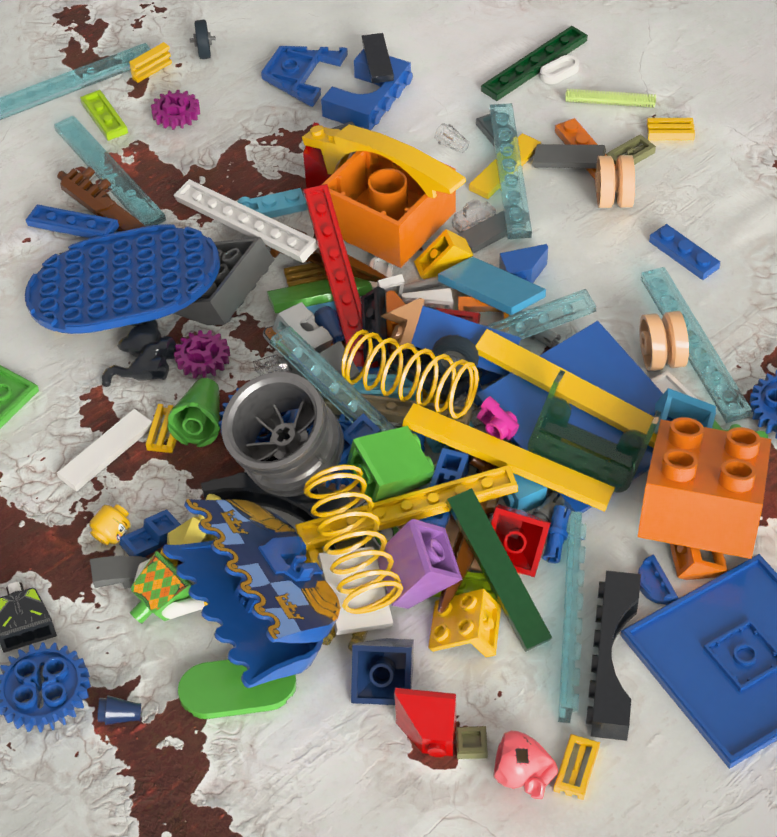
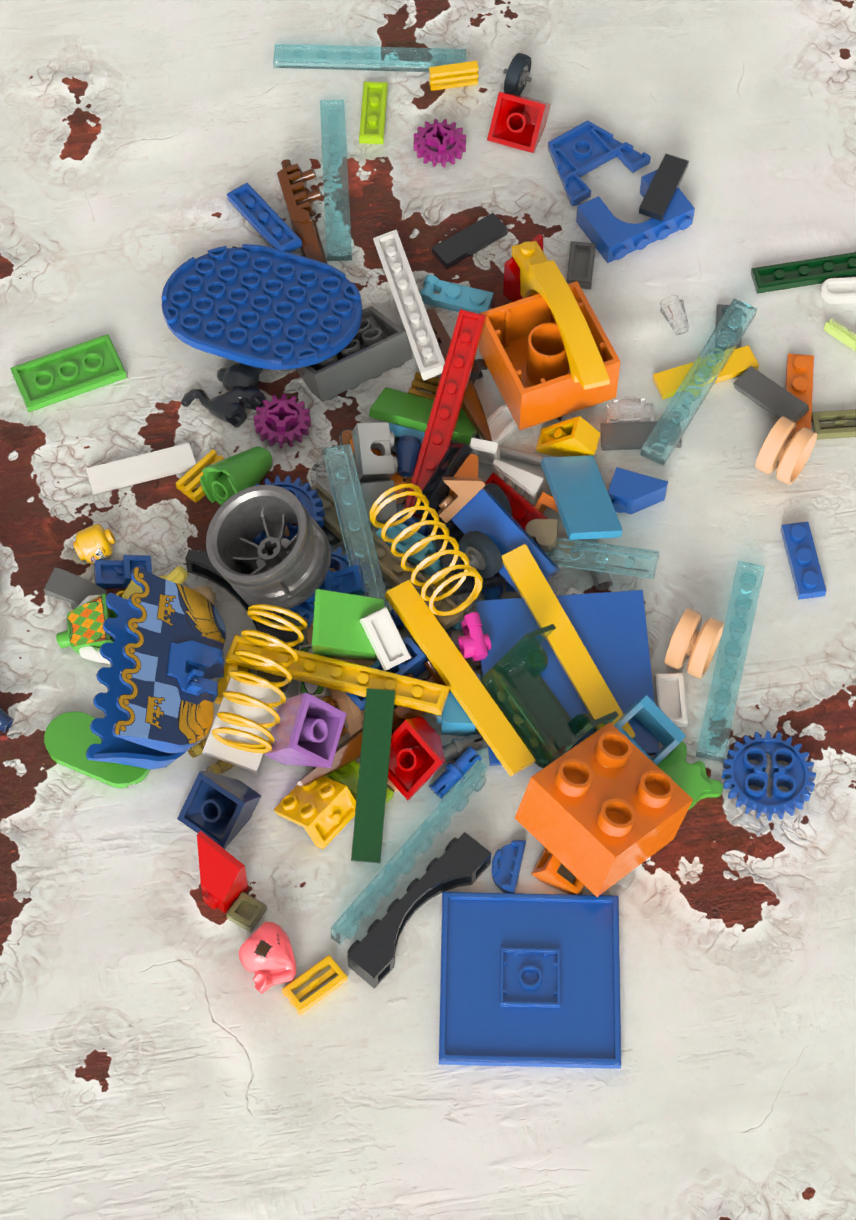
camera: 30 degrees right, 10 degrees up
none -> white tile [360,607,411,671]
none -> black tile [432,213,508,269]
none -> red slope [487,92,551,153]
none -> dark tan tile [526,519,558,551]

